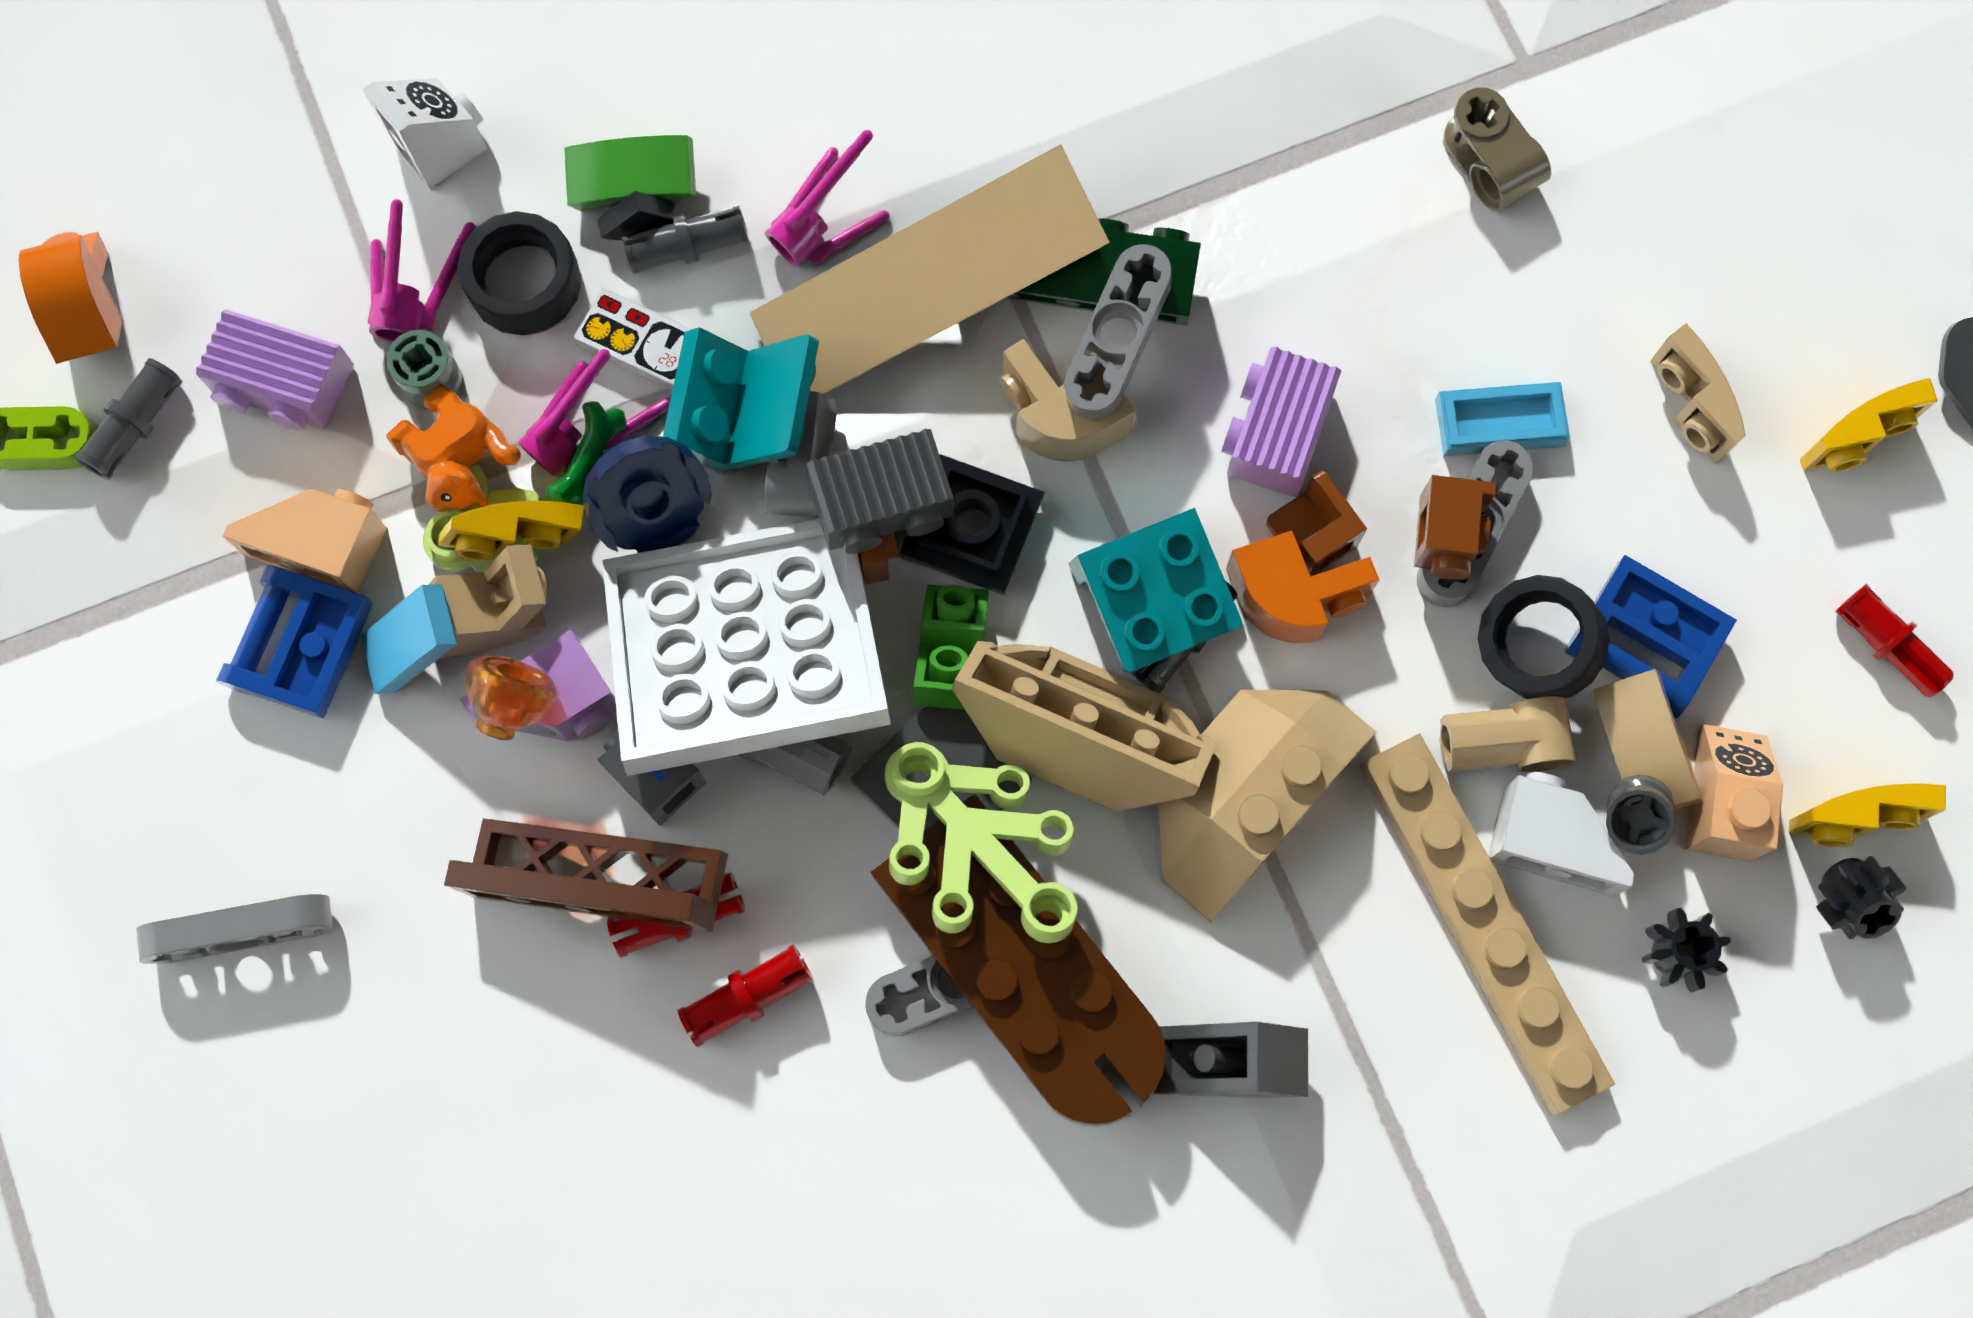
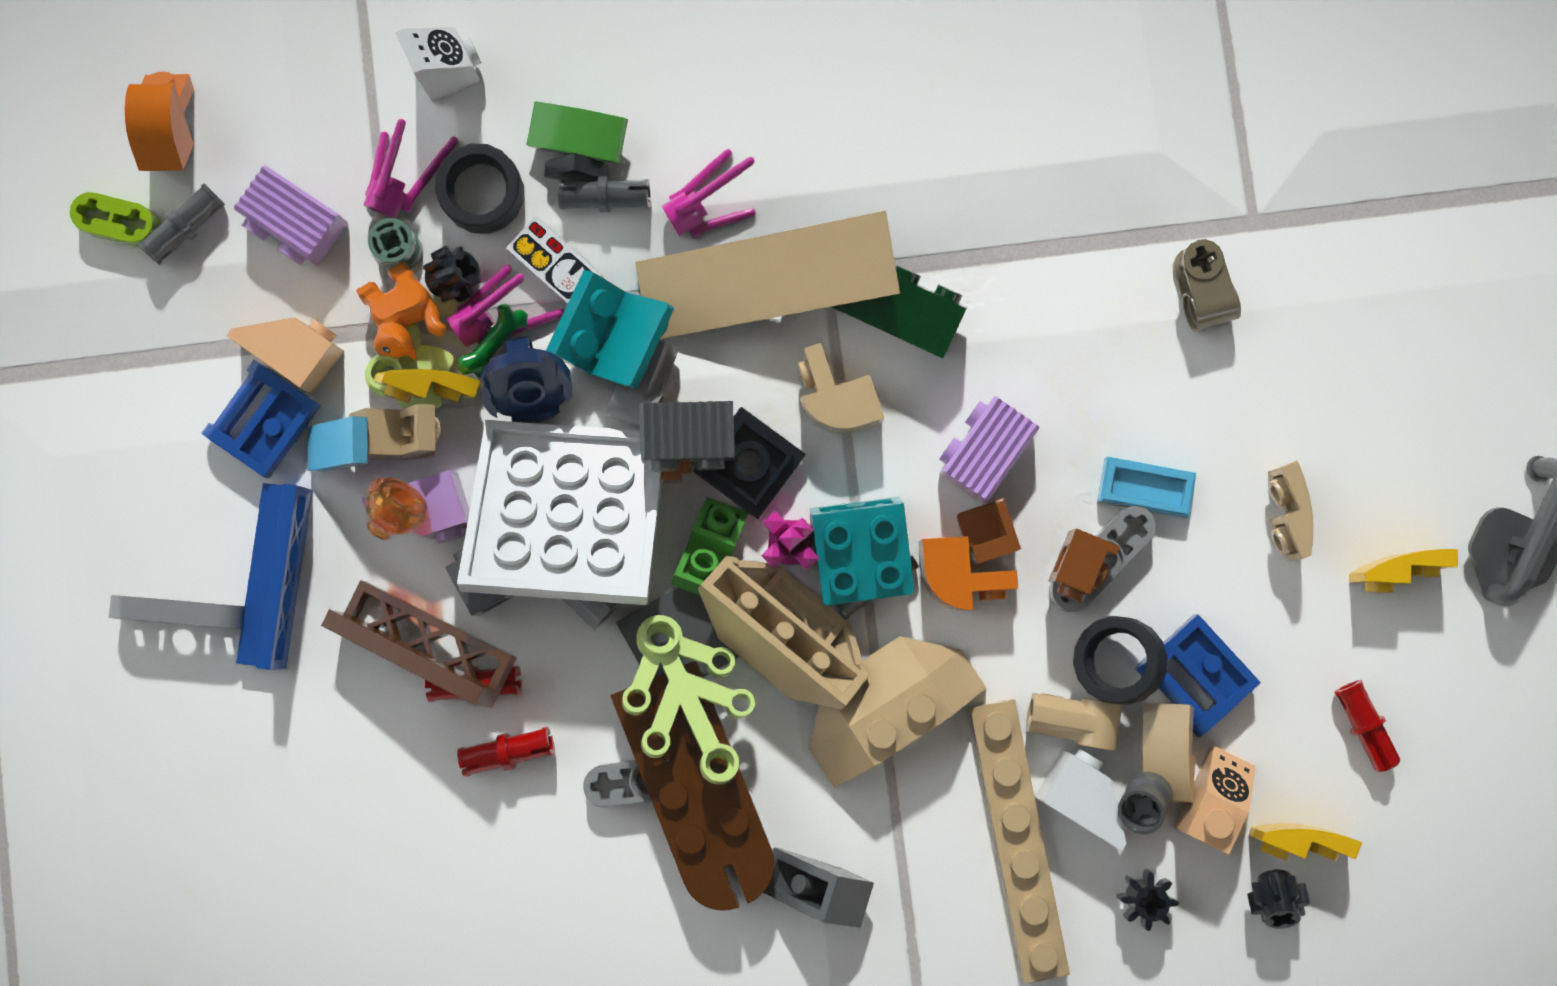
camera: 15 degrees right, 10 degrees up
light grey beam [1064,244,1172,420] -> none
none -> blue fence [236,483,313,670]
none -> black gear [423,246,481,303]
none -> dark pink rock [761,511,819,570]

